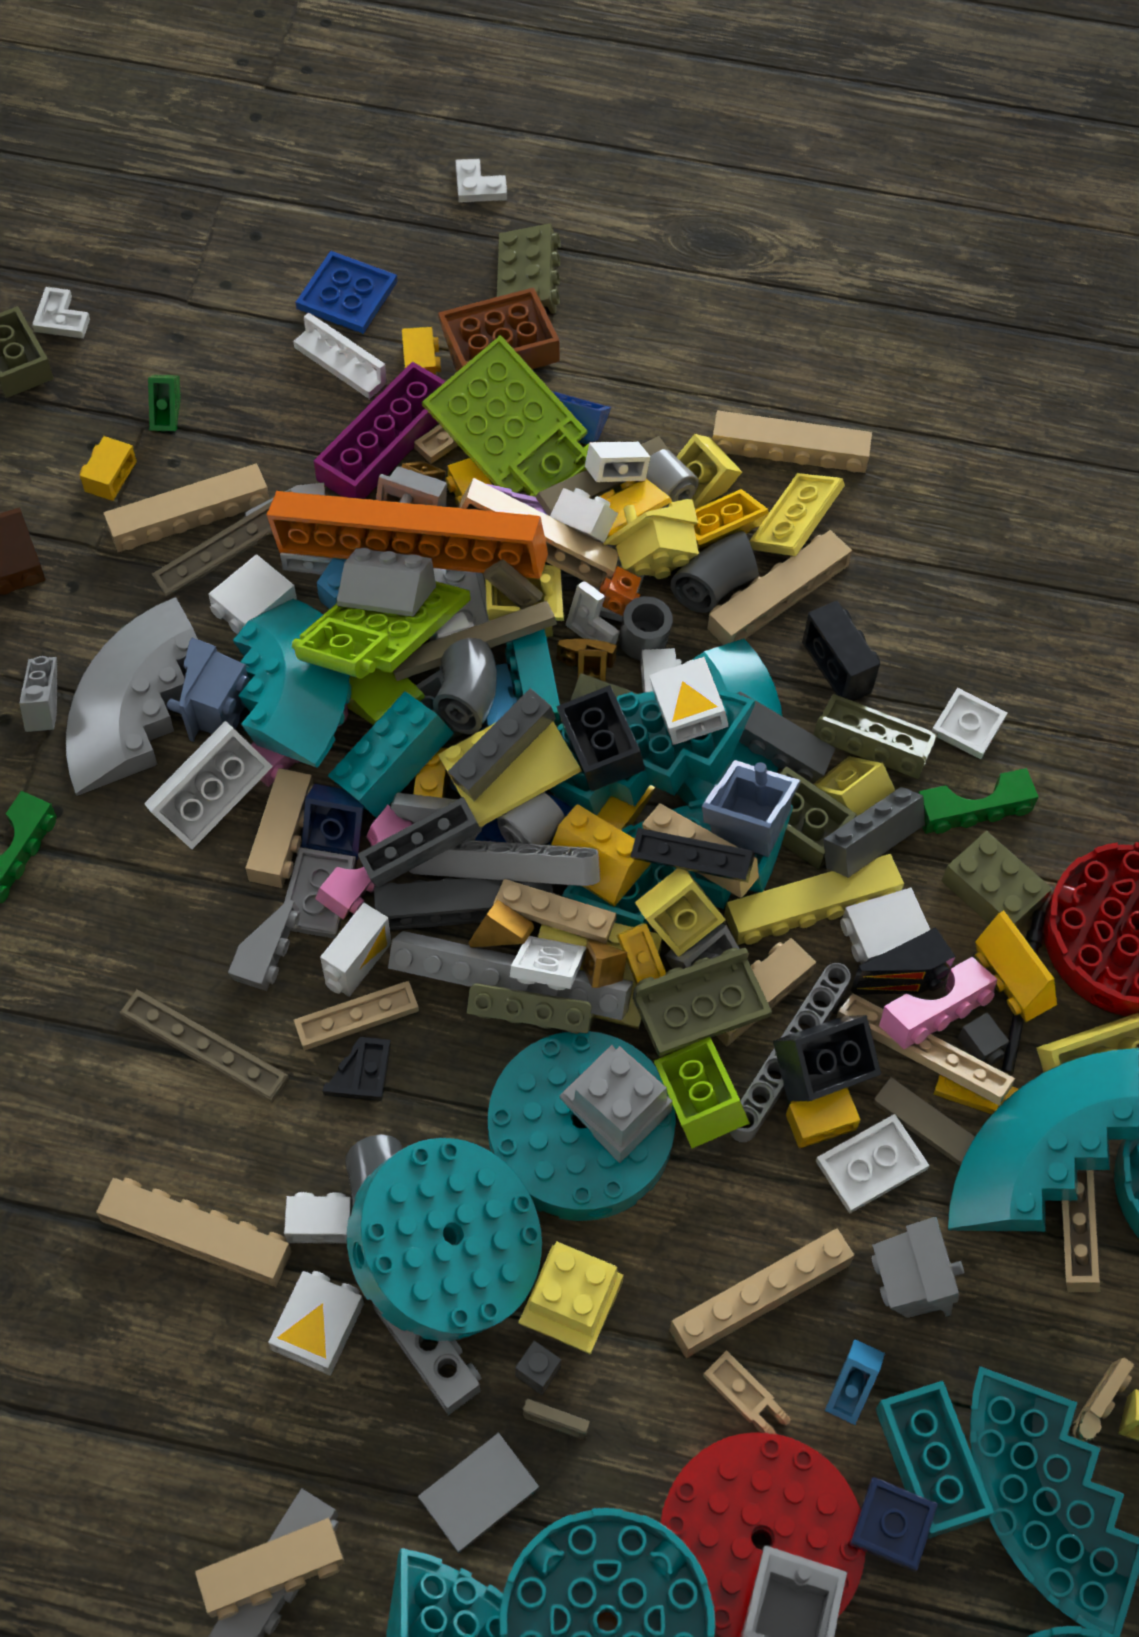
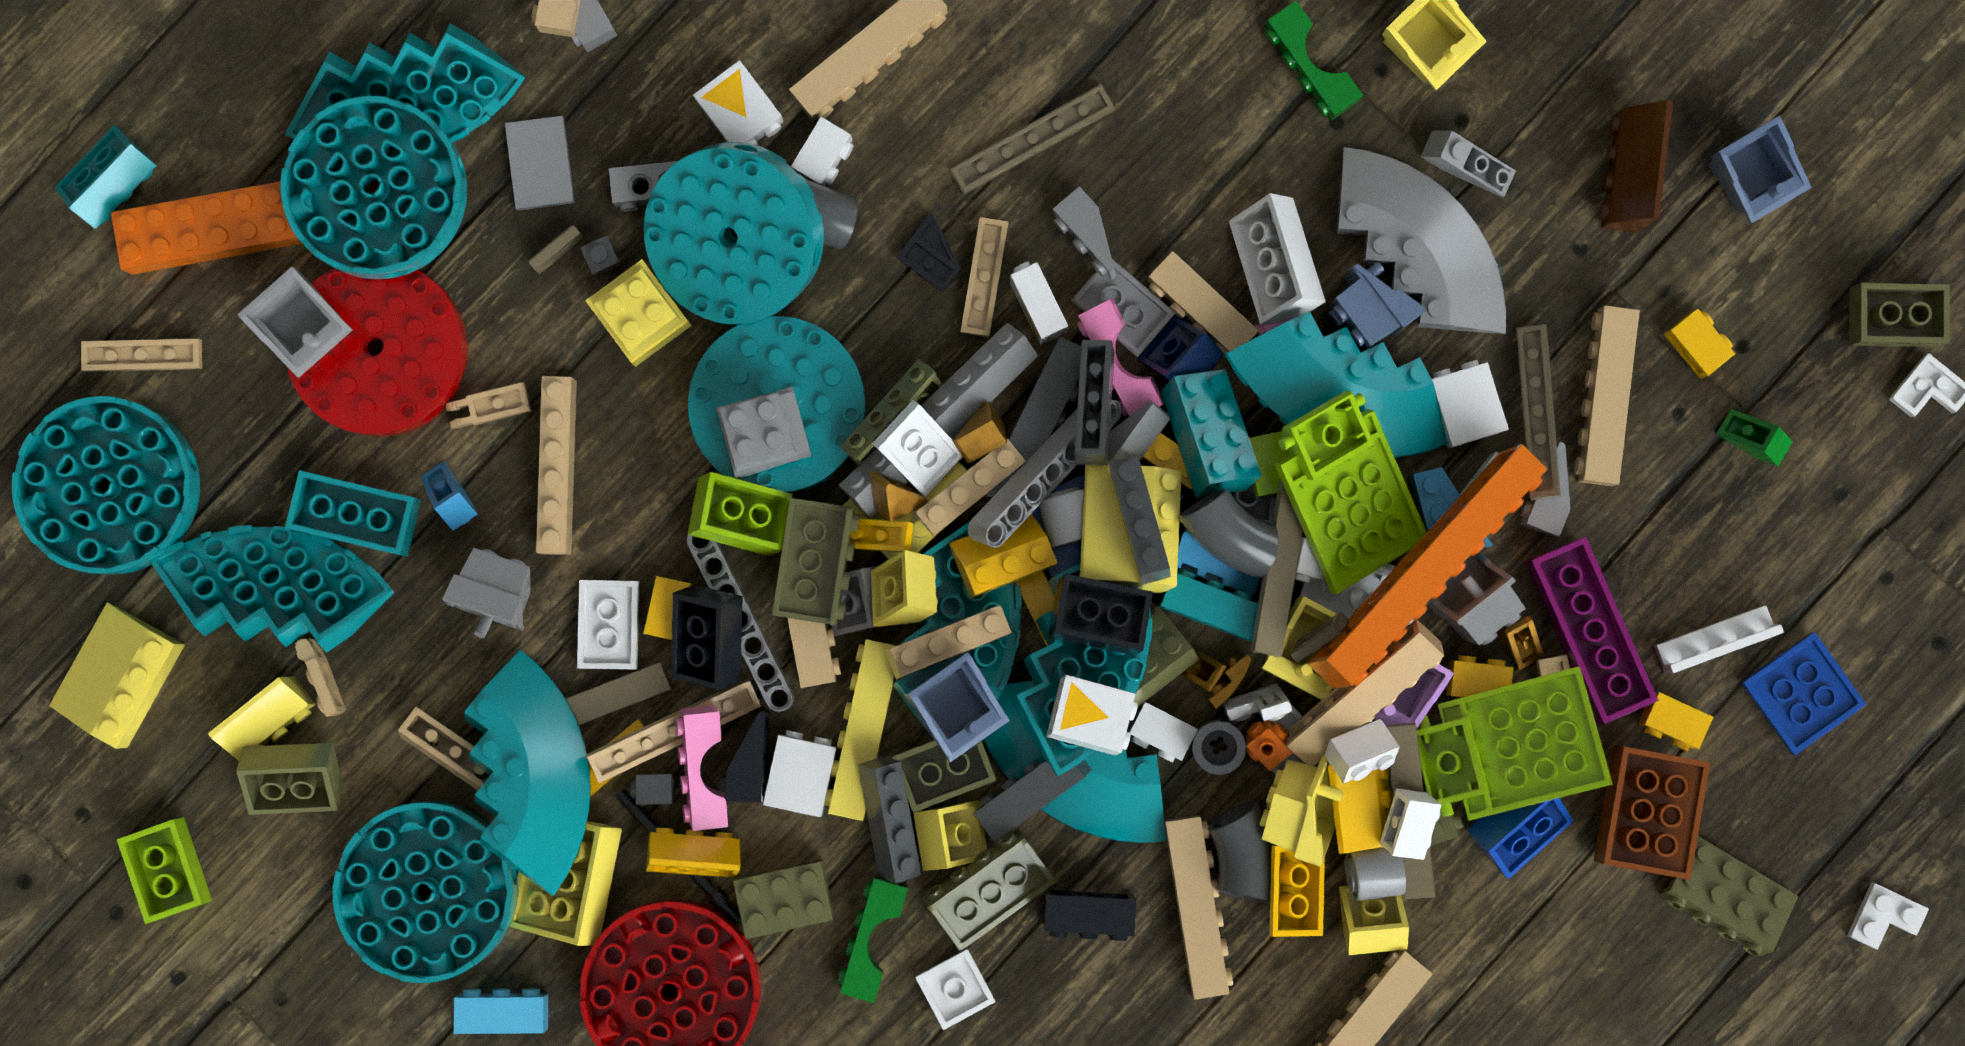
camera: 120 degrees right, 25 degrees up
light grey slope [337,548,436,617] -> none
black plate [630,828,755,883] -> none
light yellow tile [749,473,845,556] -> none
dark blue tile [849,1477,938,1572] -> none

